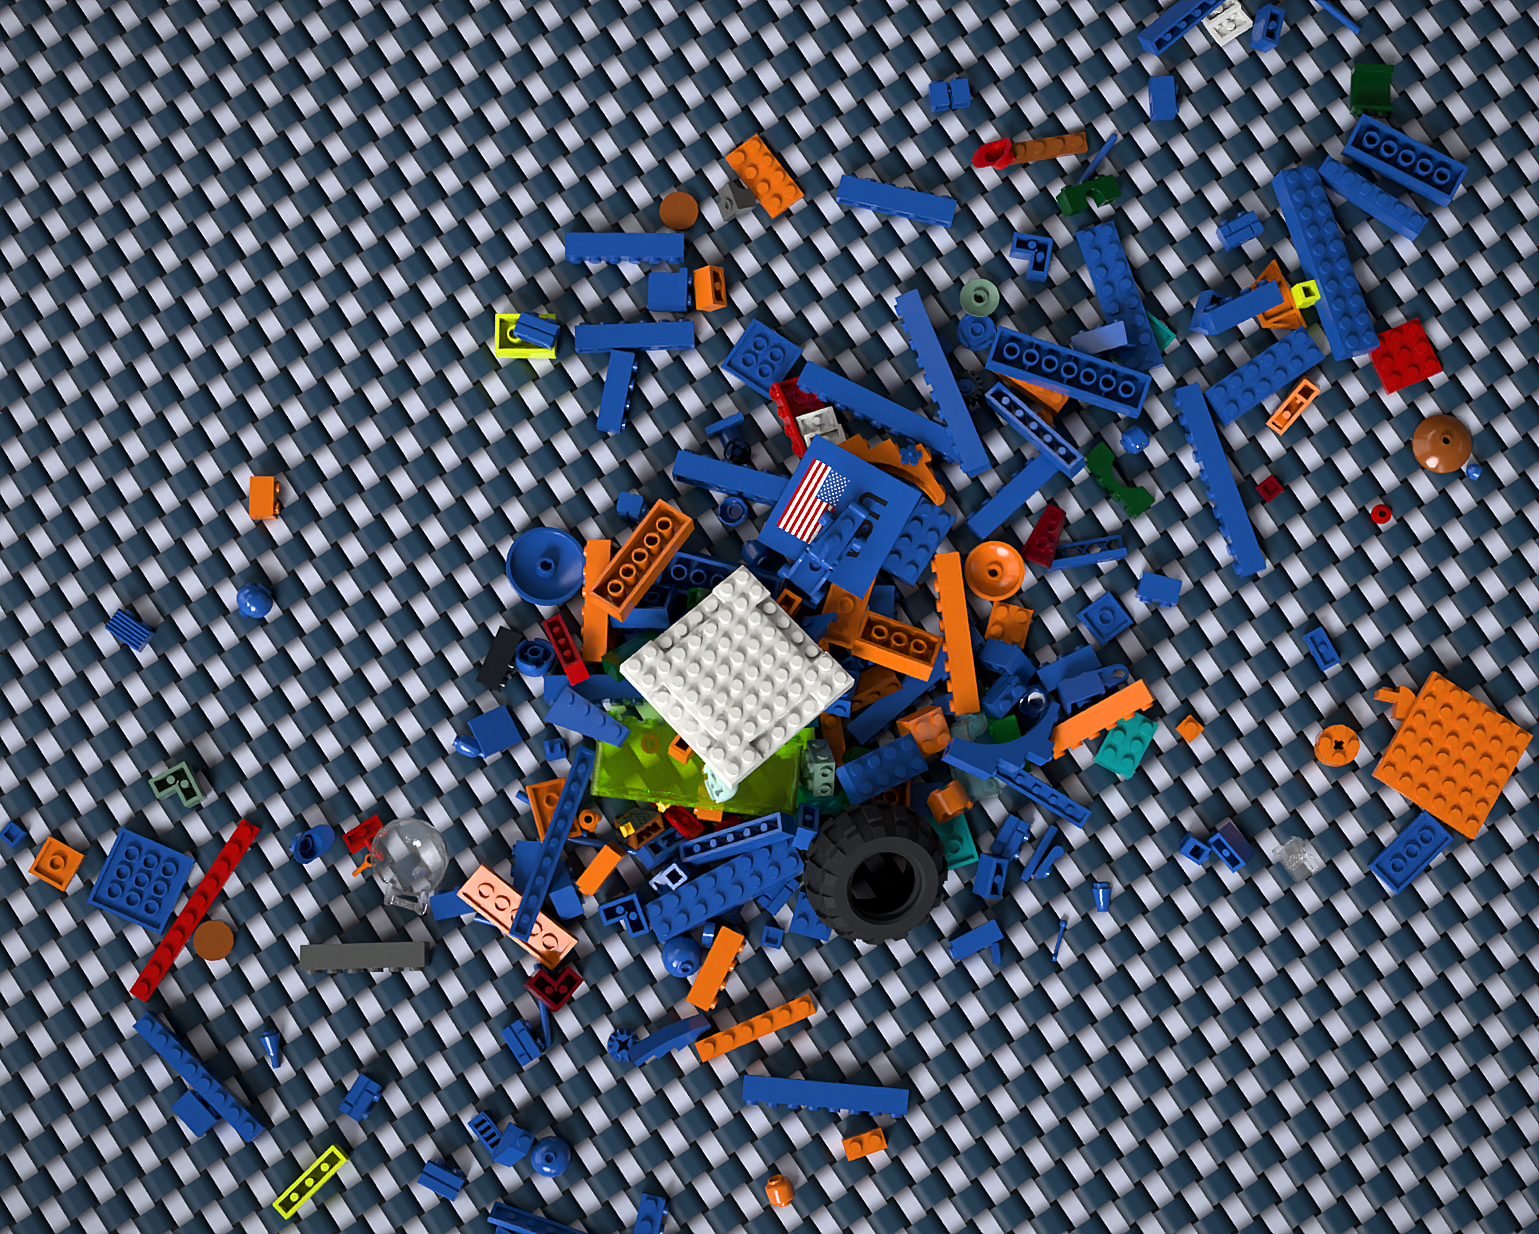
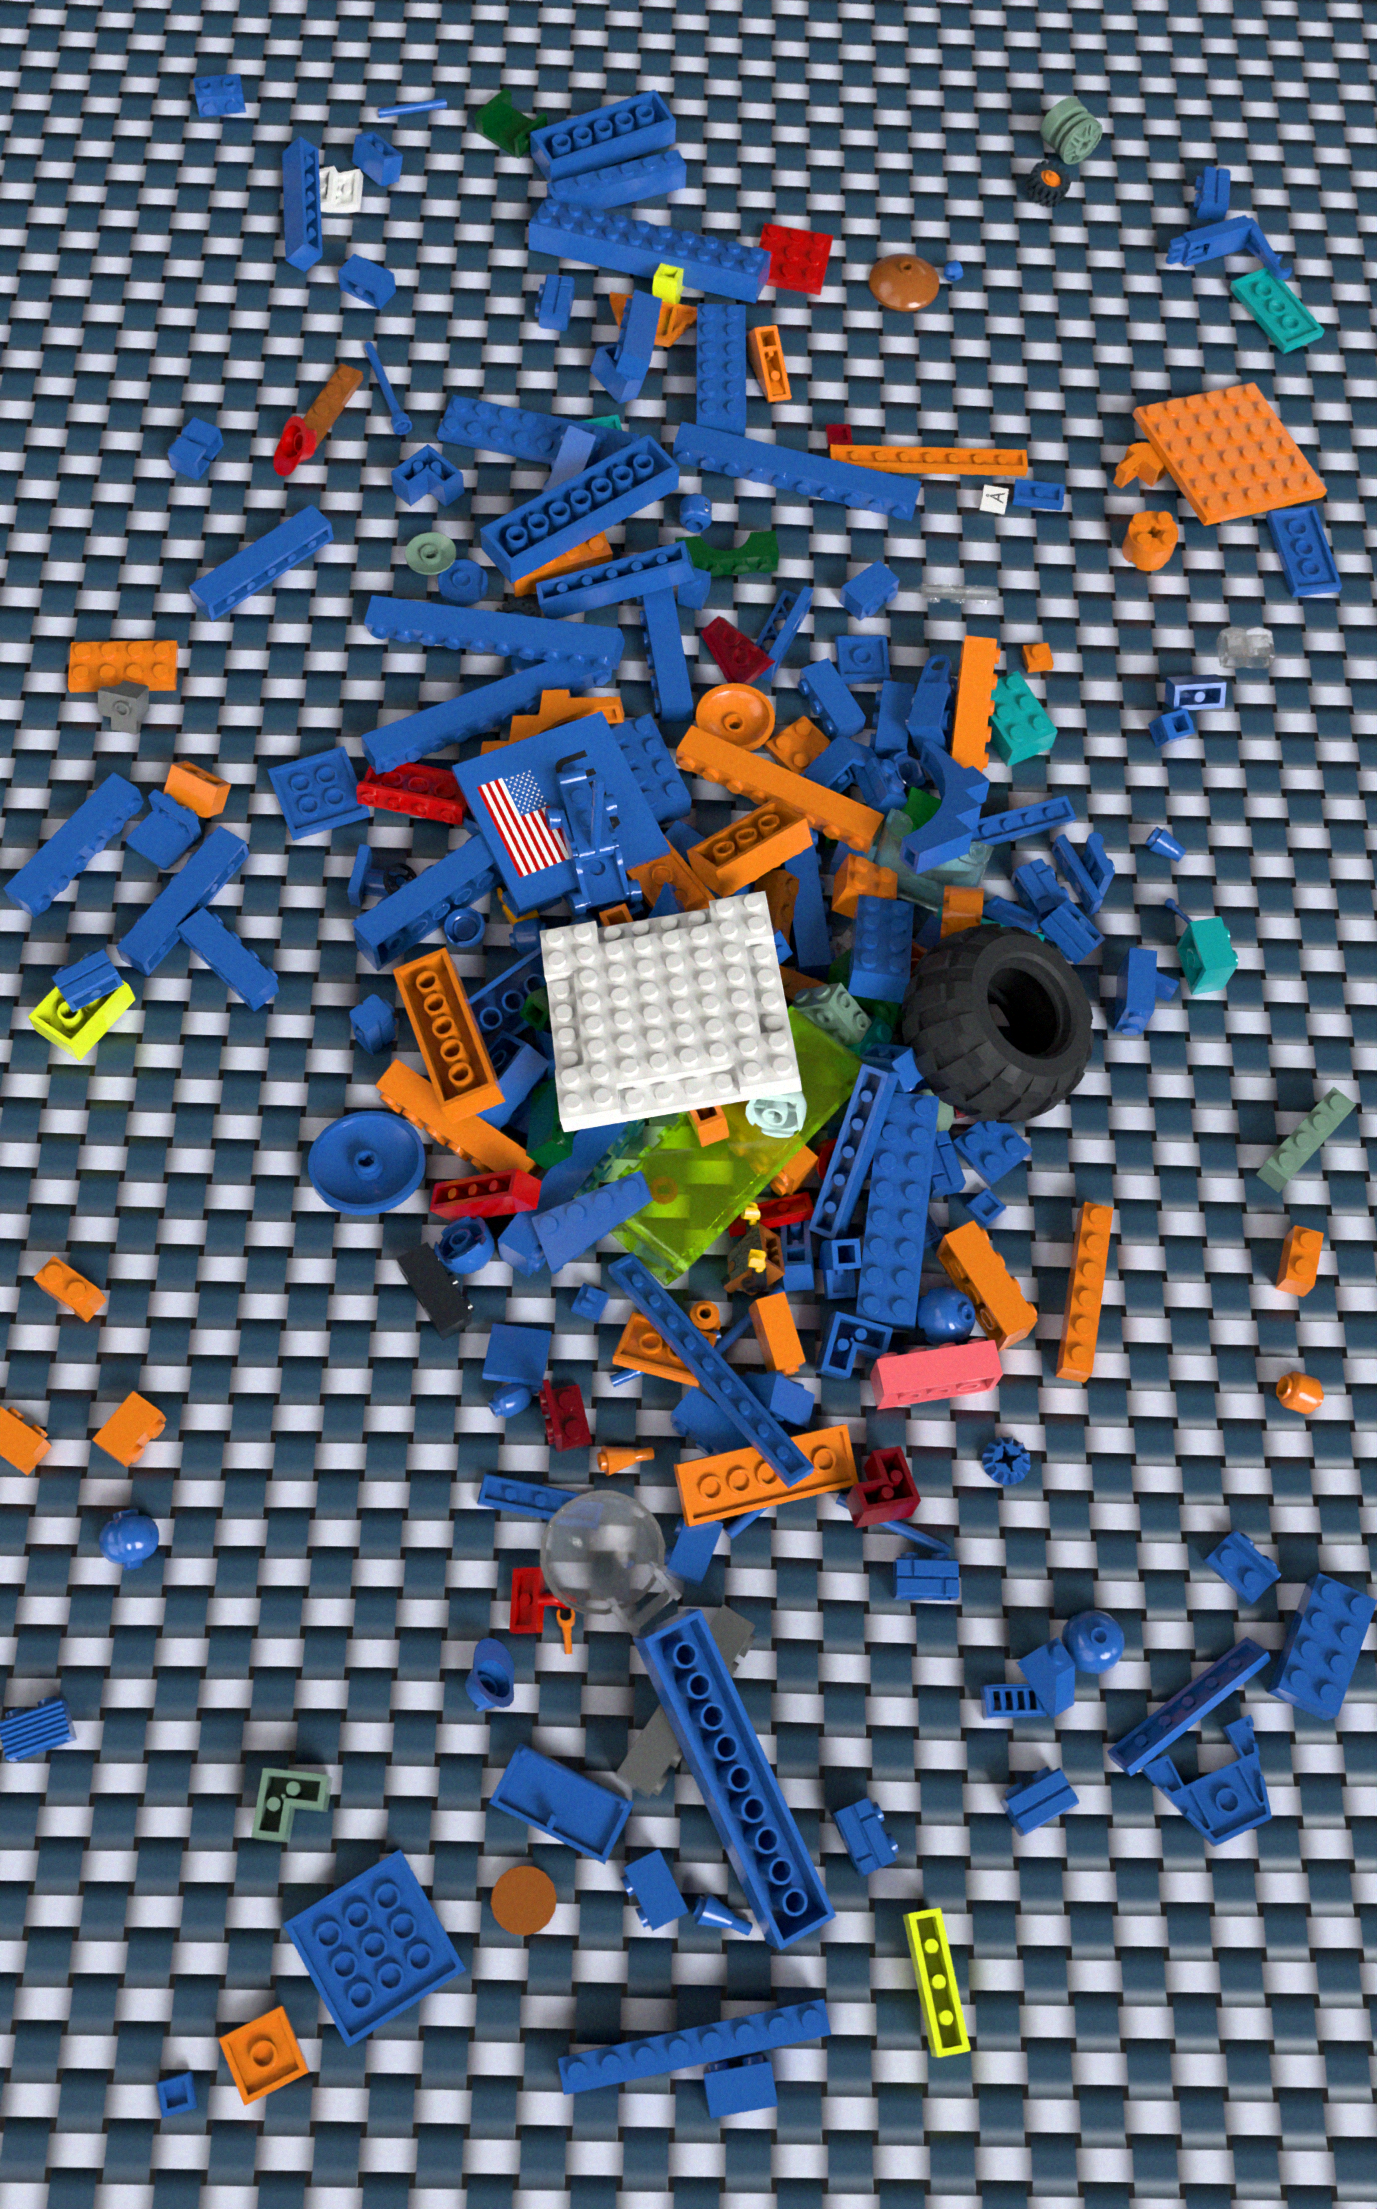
camera: 60 degrees left, 15 degrees down
red plate [129,818,261,1003] -> none
blue slope [626,1013,712,1067] -> none
dark orange tile [659,192,699,231] -> none
blue beam [701,921,716,949] -> none
blue brick [742,1074,909,1118] -> none
white slope [794,406,846,449] -> none
blue plant [899,445,922,466] -> none
dark green arch [1055,174,1122,218] -> none
red plate [1371,504,1391,524] -> none
none -> orange brick [33,1255,107,1323]
none -> orange brick [92,1391,167,1468]
none -> blue tile [477,1473,604,1530]
none -> blue container [489,1743,634,1865]
none -> dark red bracket [538,1379,592,1453]
none -> orange cone [597,1446,654,1476]
none -> blue brick [621,1849,689,1932]
none -> blue brick [632,1608,836,1950]
none -> blue brick [677,567,711,611]
none -> blue brick [797,658,866,740]
none -> orange plate [829,445,1028,476]
none -> coral brick [870,1338,1003,1410]
none -> clear plate [919,583,999,605]
none -> white tile [980,485,1009,514]
none -> blue tile [982,895,1043,933]
none -> teal brick [1176,917,1238,995]
none -> sand green brick [1256,1087,1356,1193]

